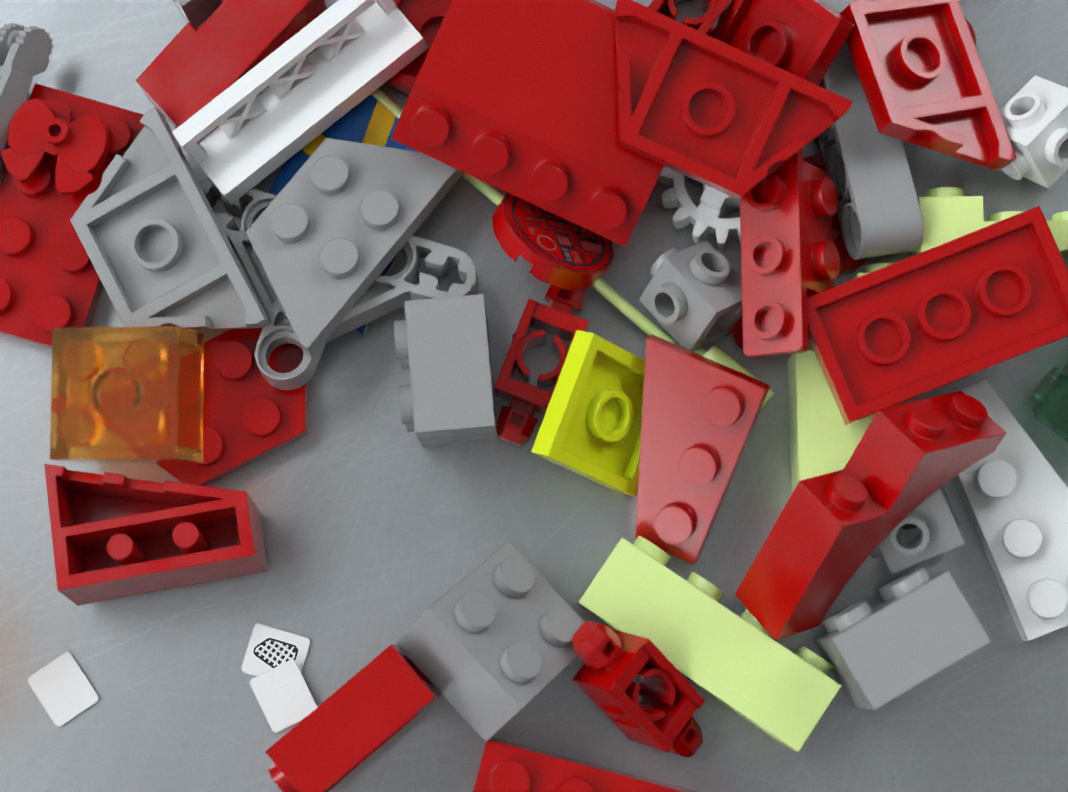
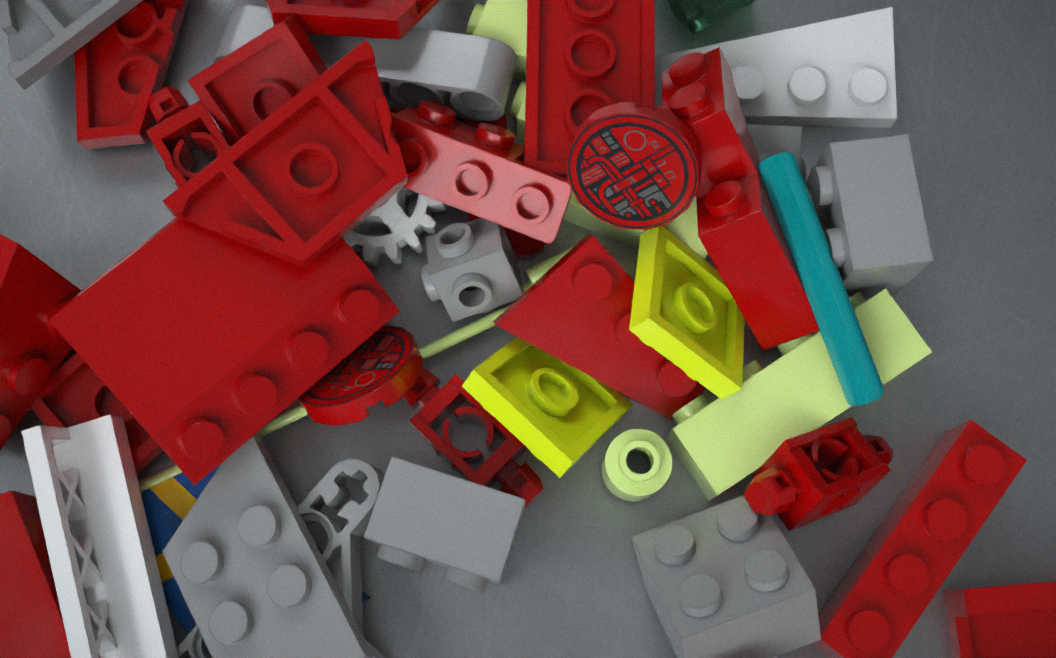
camera: 70 degrees left, 5 degrees down
none -> red tile [566,101,702,230]
none -> yellowish green brick [601,429,672,502]
none -> neon yellow plate [629,226,745,399]
none -> teal axle [758,151,884,407]

